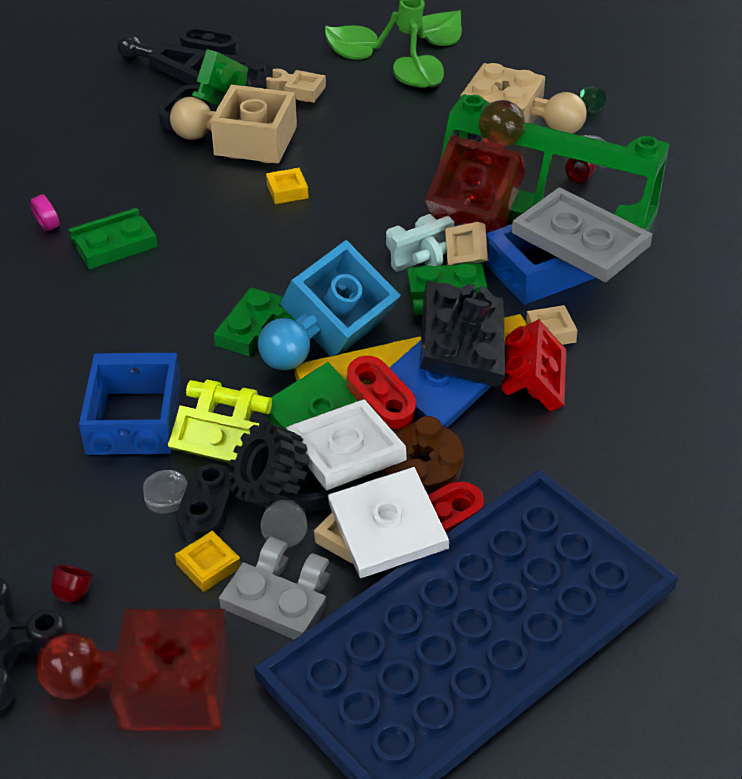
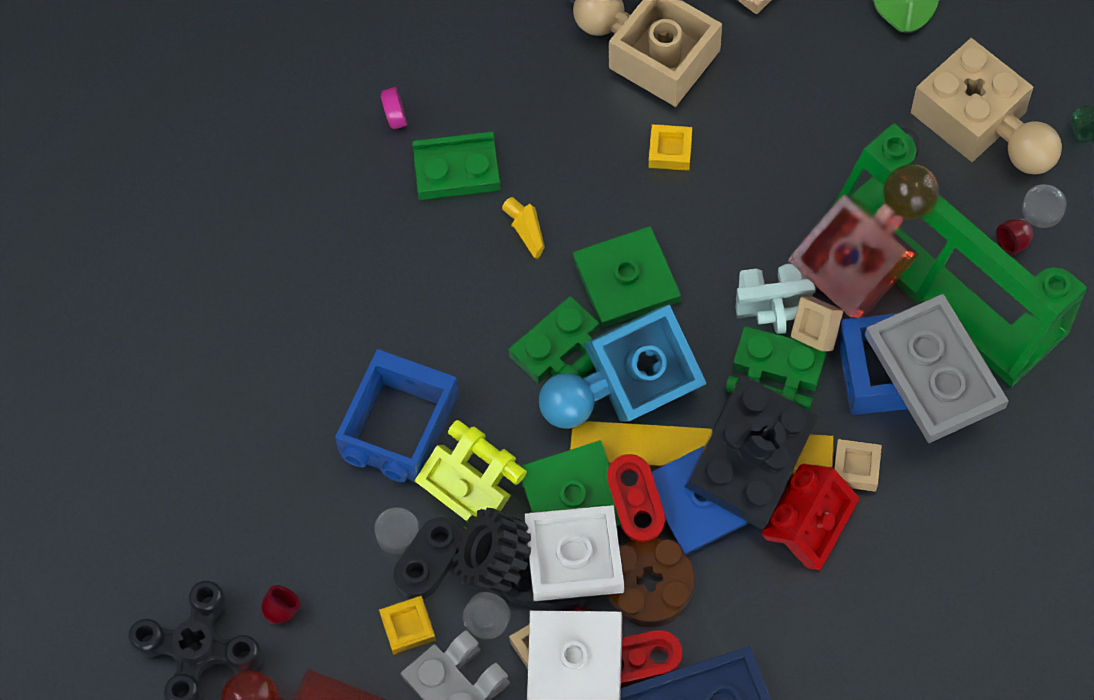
camera: 25 degrees right, 20 degrees up
none -> yellow bar [502,197,545,259]
none -> green plate [572,226,681,329]

